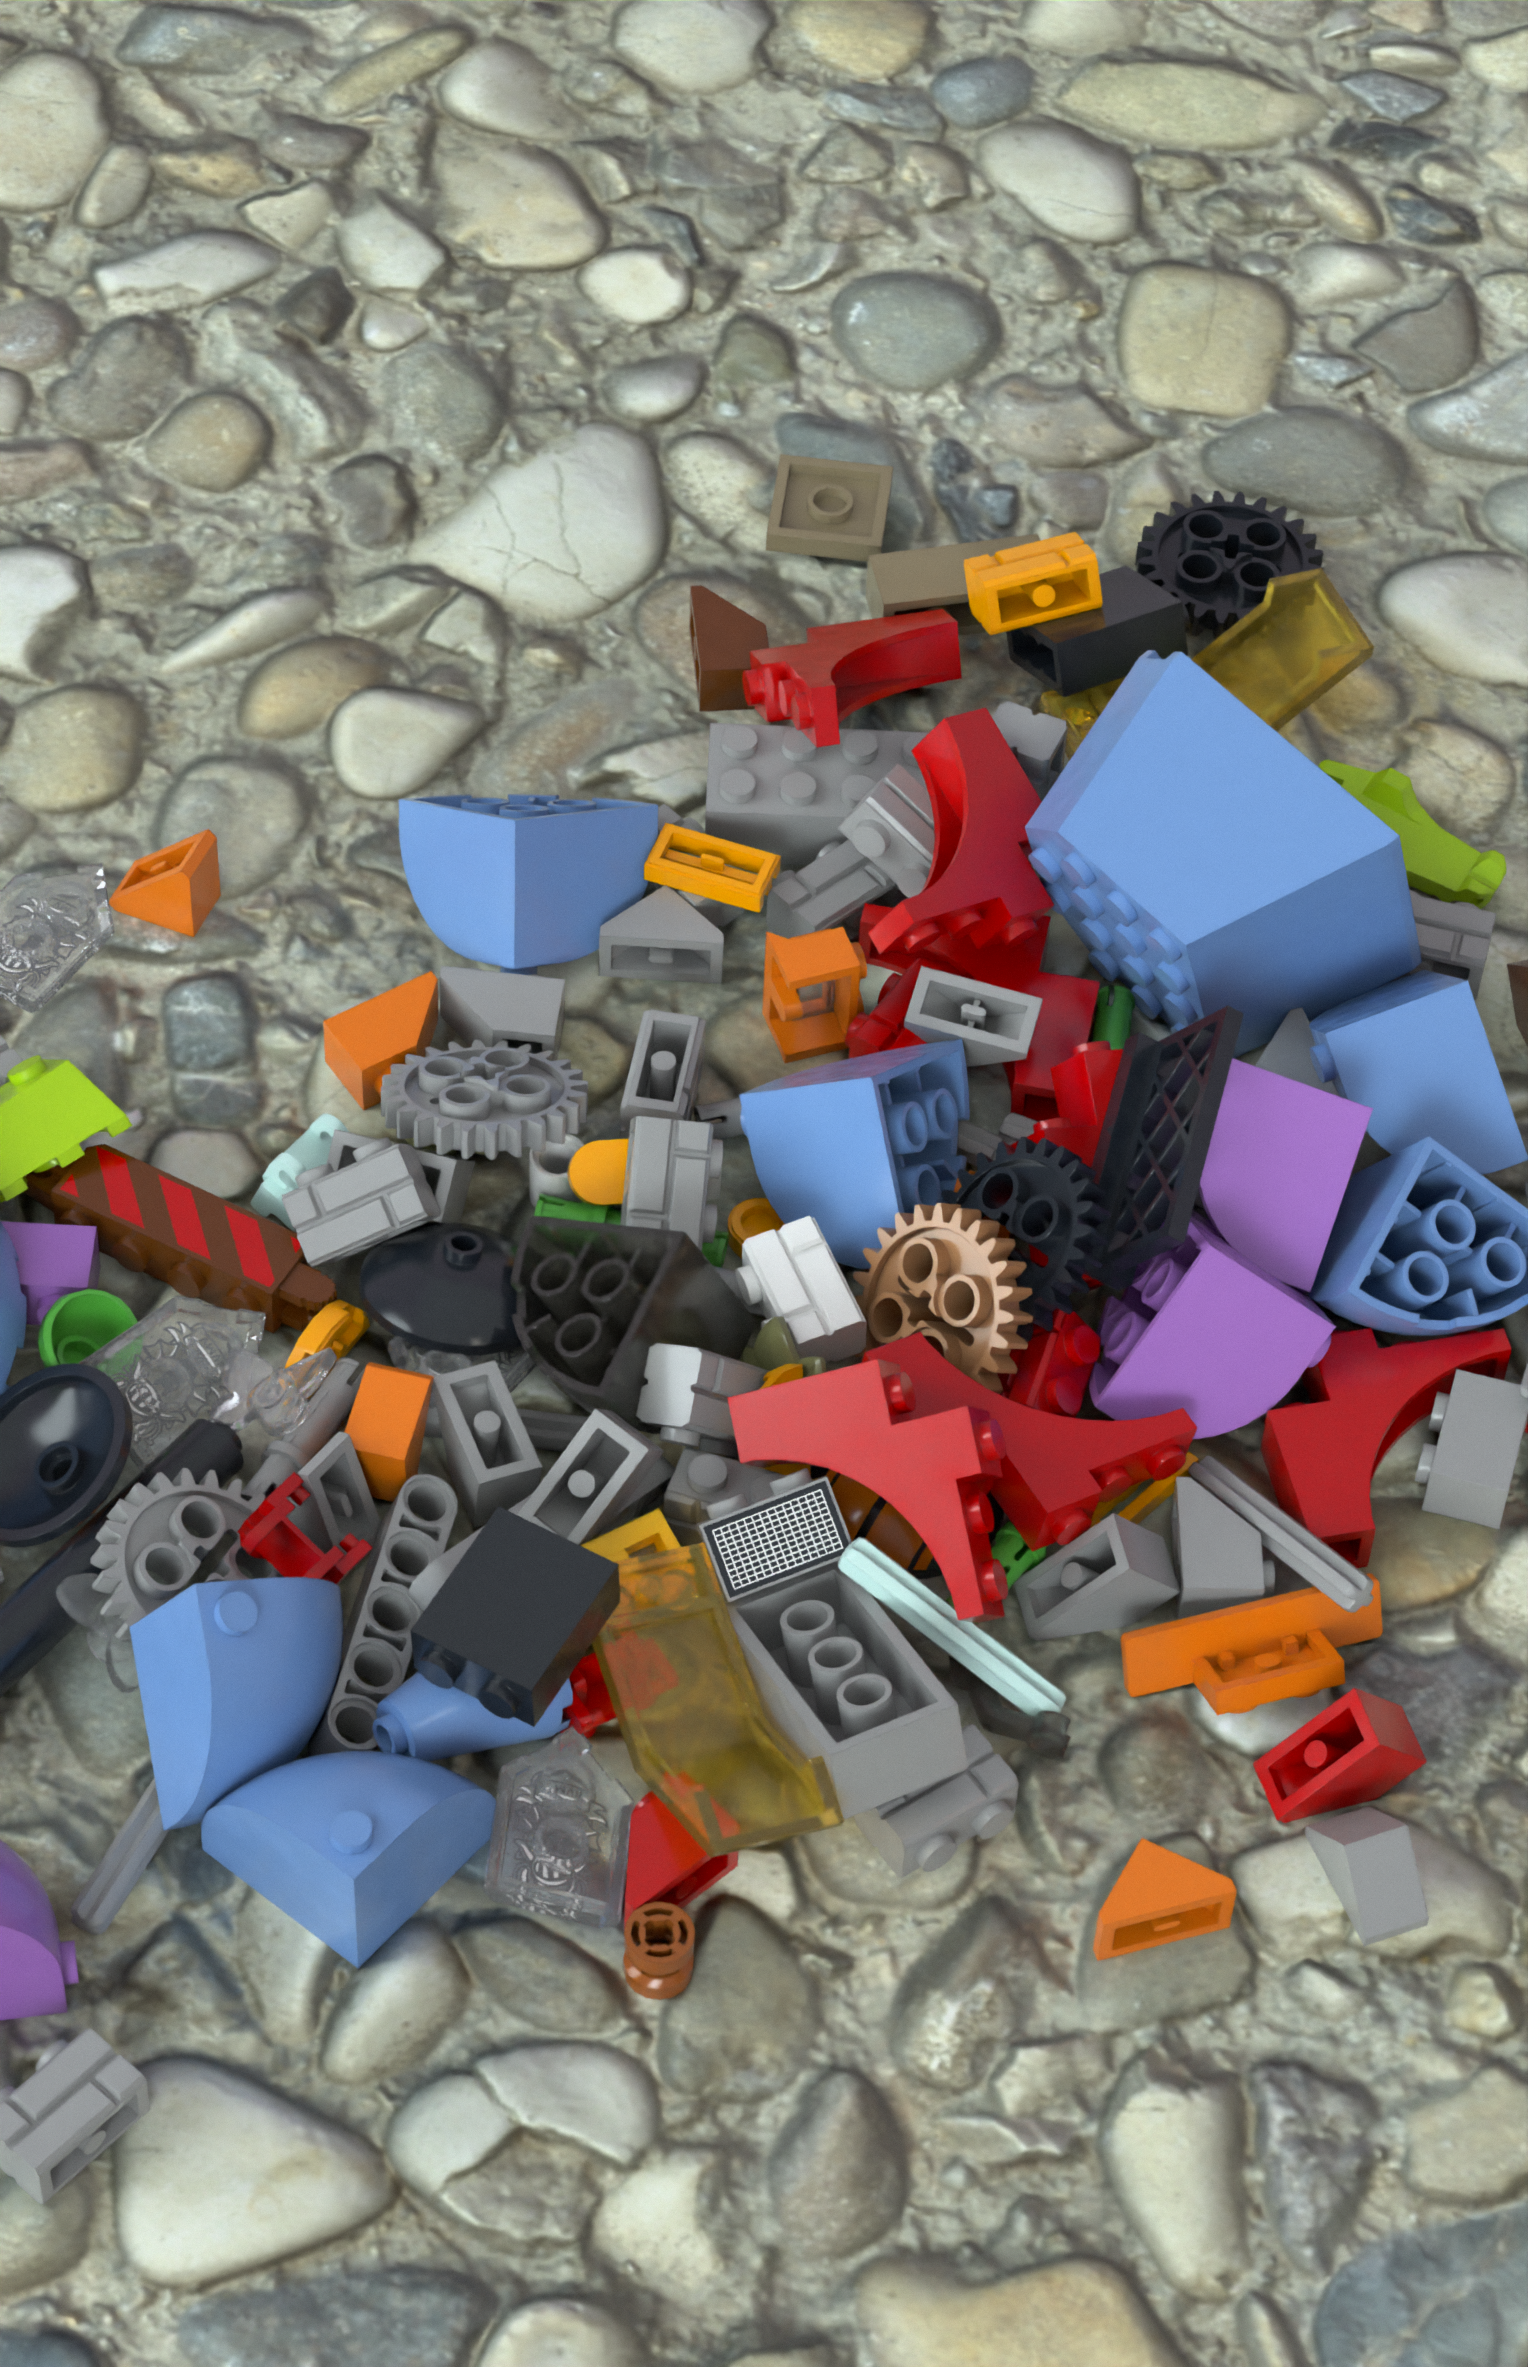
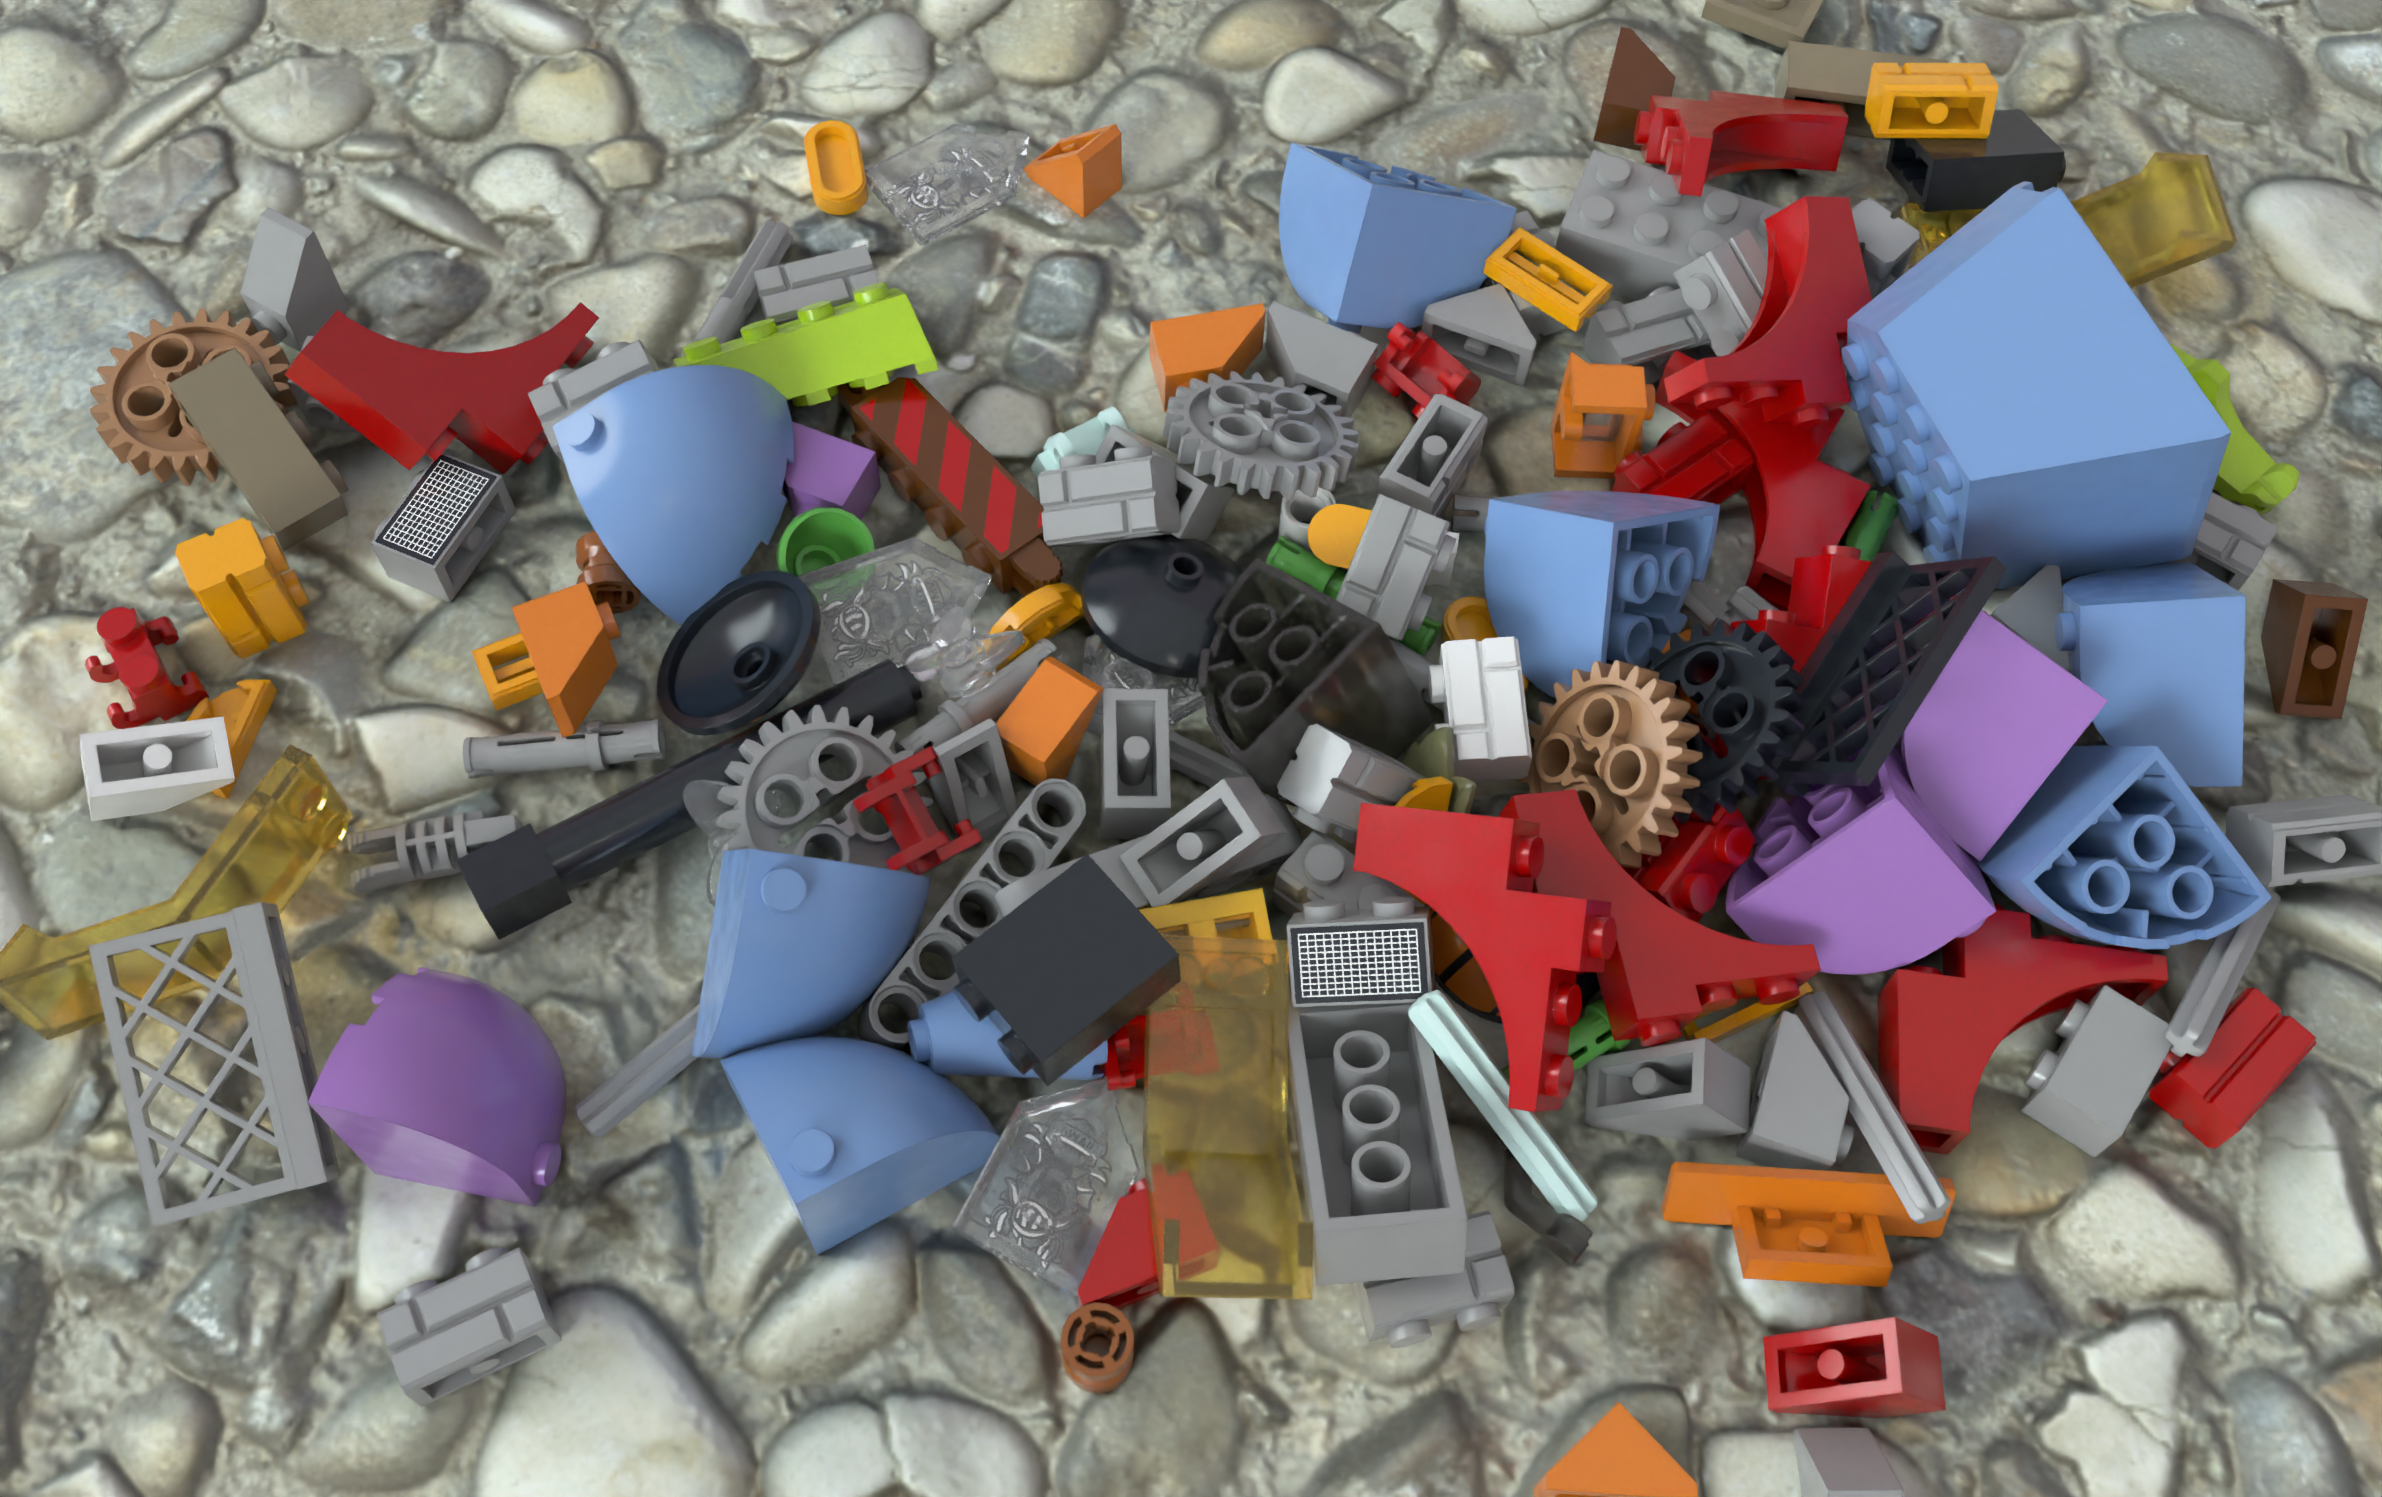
camera: 20 degrees right, 10 degrees up
light grey slope [904,966,1043,1067] -> none
black gear [1135,491,1324,643] -> none
none -> red piece [1370,322,1481,418]

